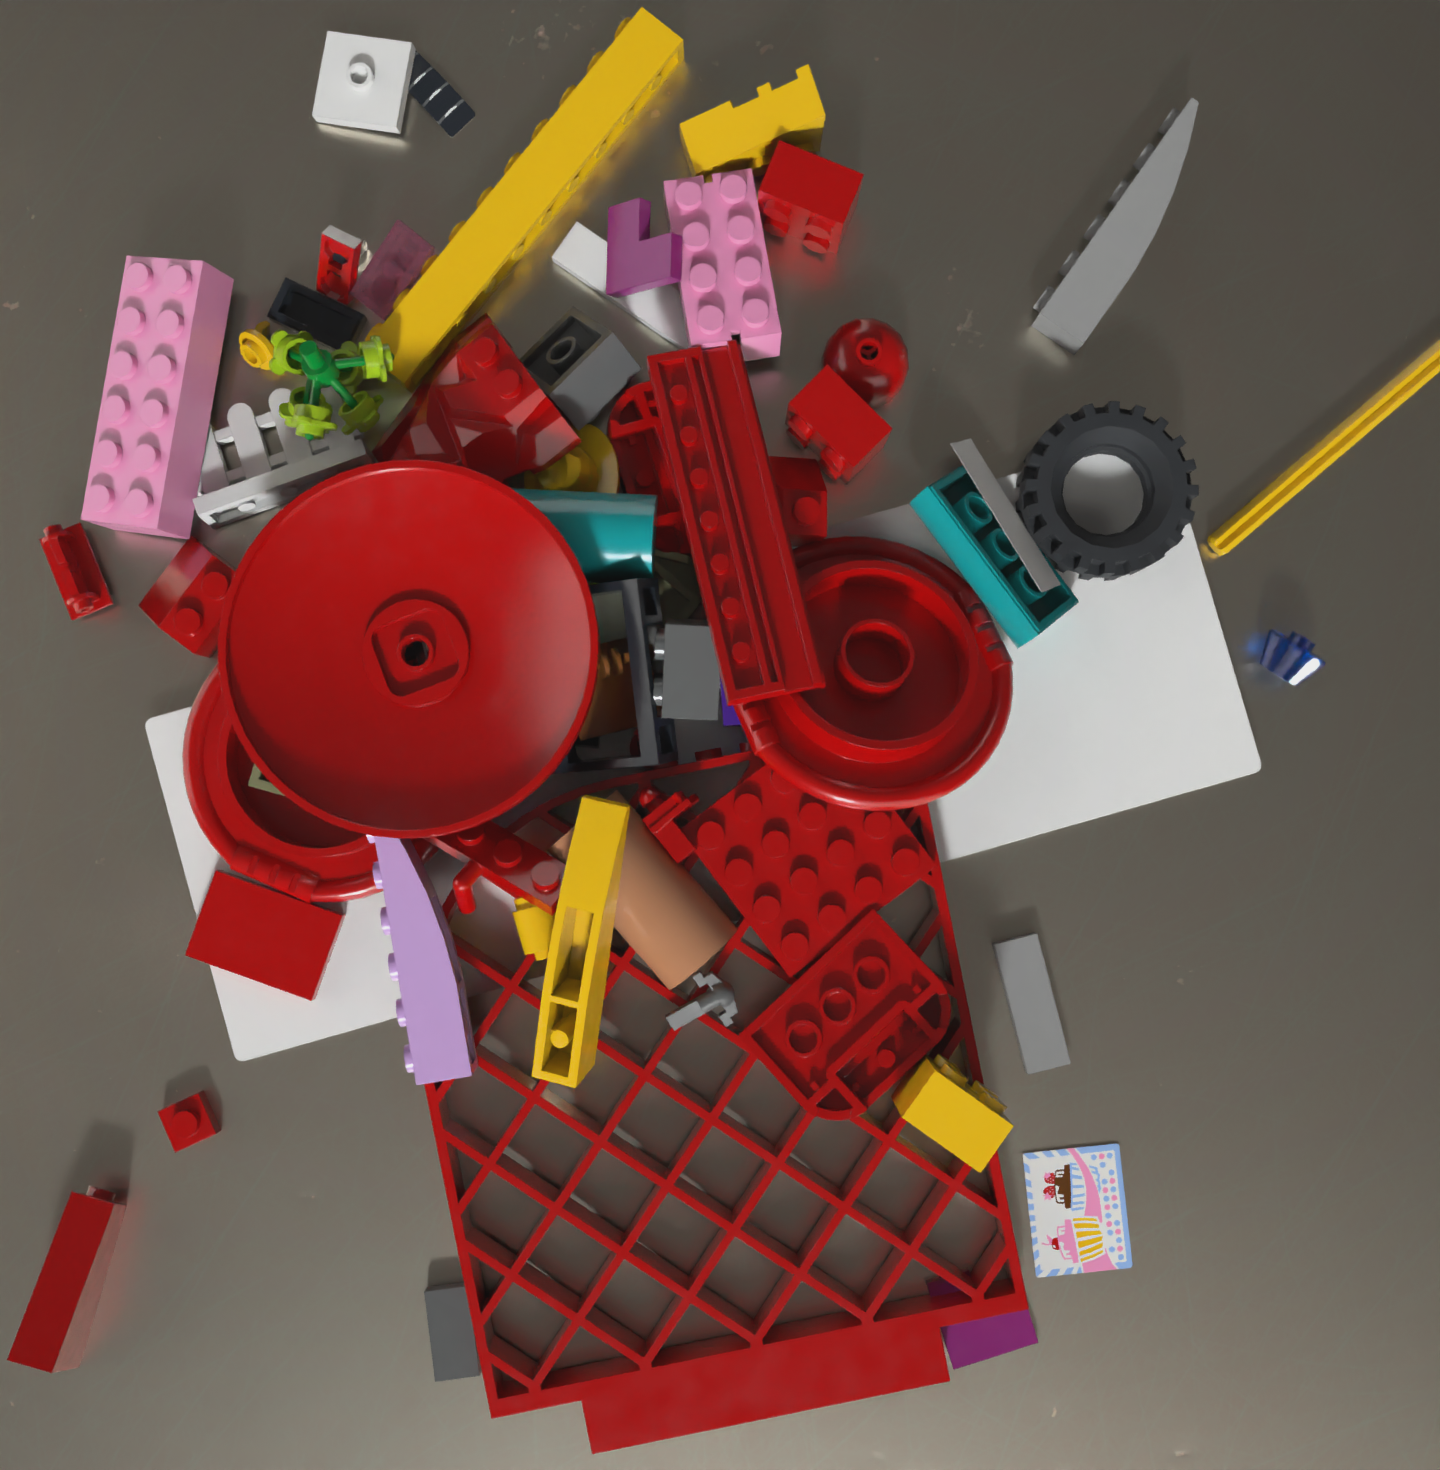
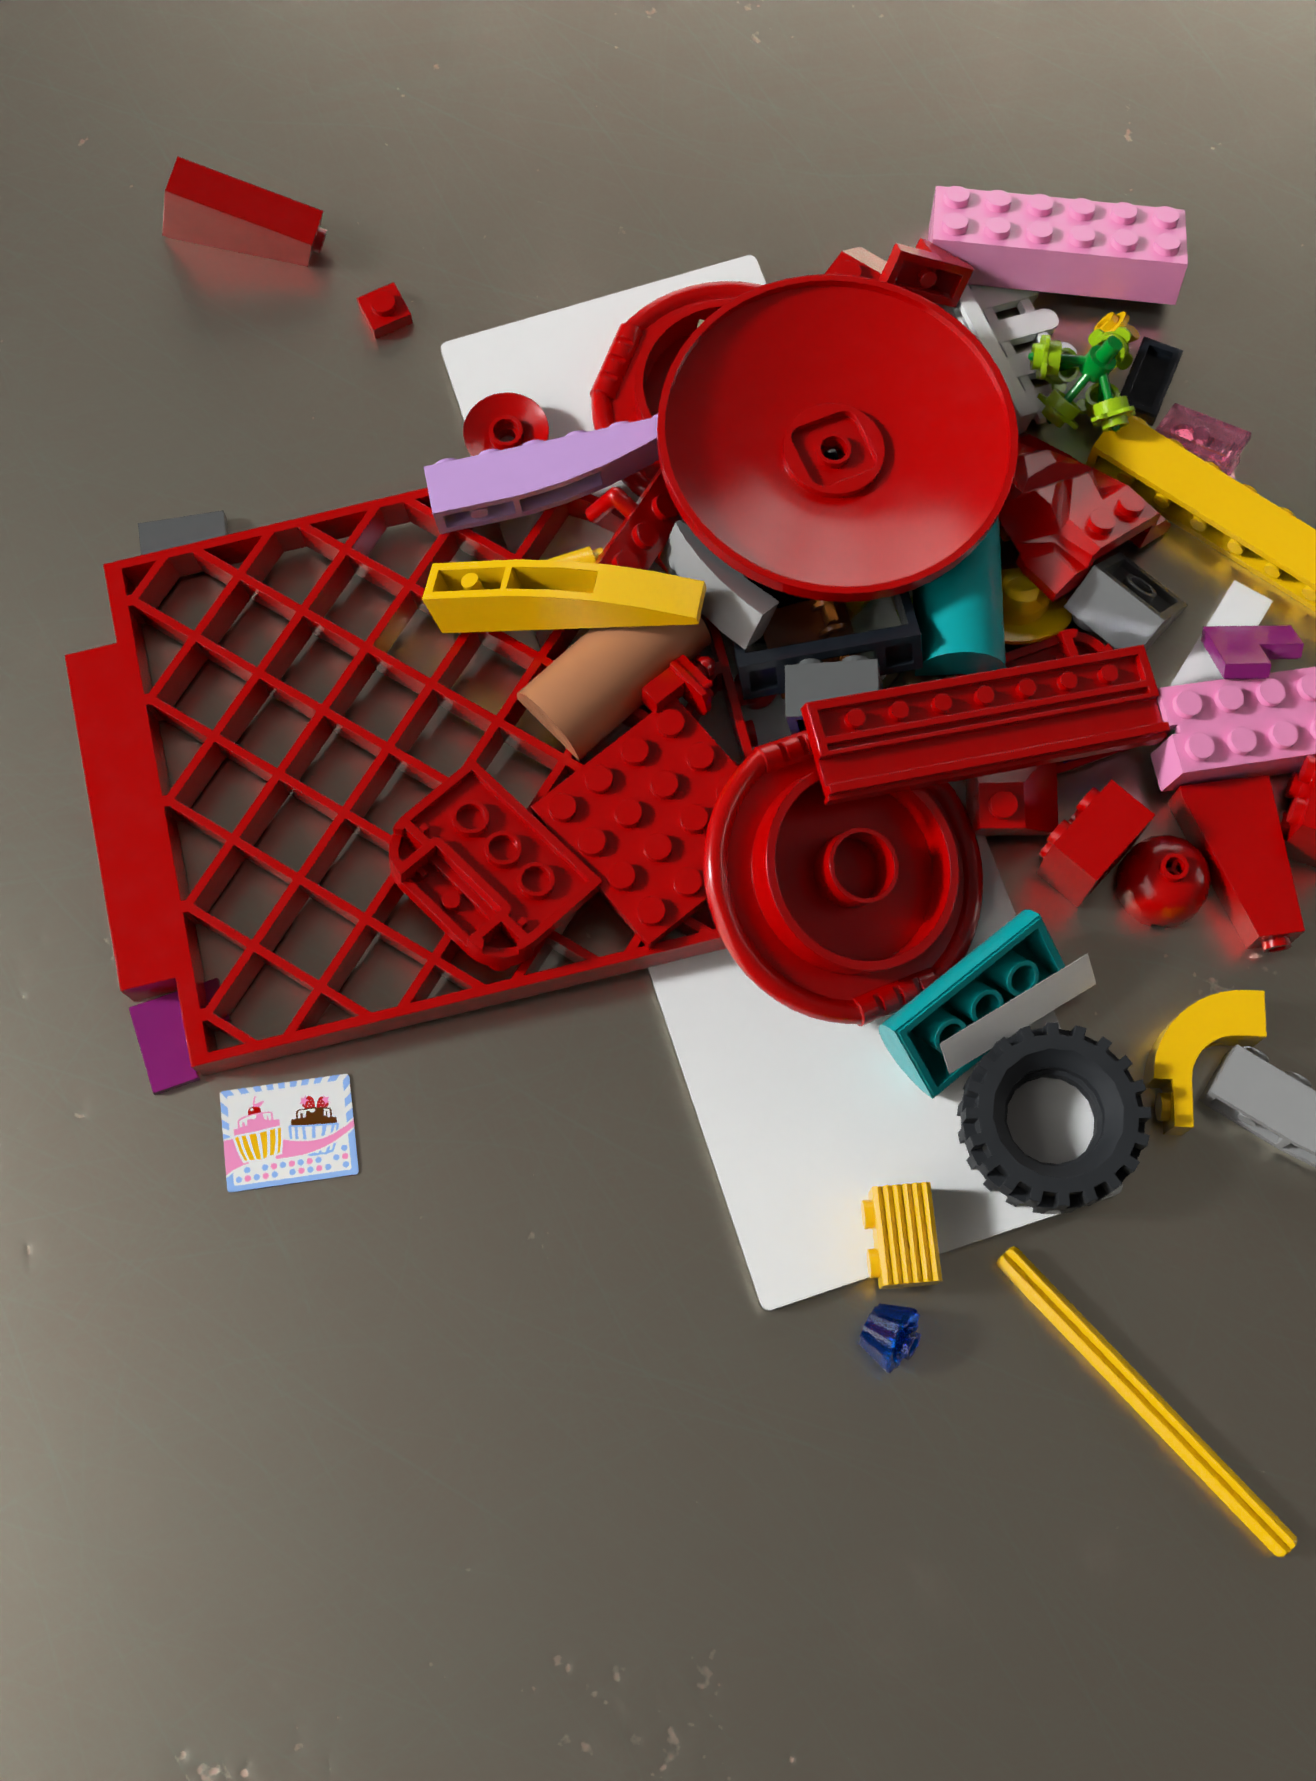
camera: 90 degrees right, 15 degrees down
red hinge [39,522,114,620] -> none
red tile [185,870,346,1001] -> none
red piece [316,225,367,306] -> none
piece [665,970,738,1031] -> none
yellow brick [891,1053,1014,1173] -> none
light grey tile [992,932,1071,1075] -> none
none -> red dish [463,392,549,456]
none -> light grey slope [660,520,780,649]
none -> yellow brick [861,1182,942,1290]
none -> red slope [879,238,974,308]
none -> yellow arch [1143,990,1267,1136]
none -> red slope [1169,775,1305,953]

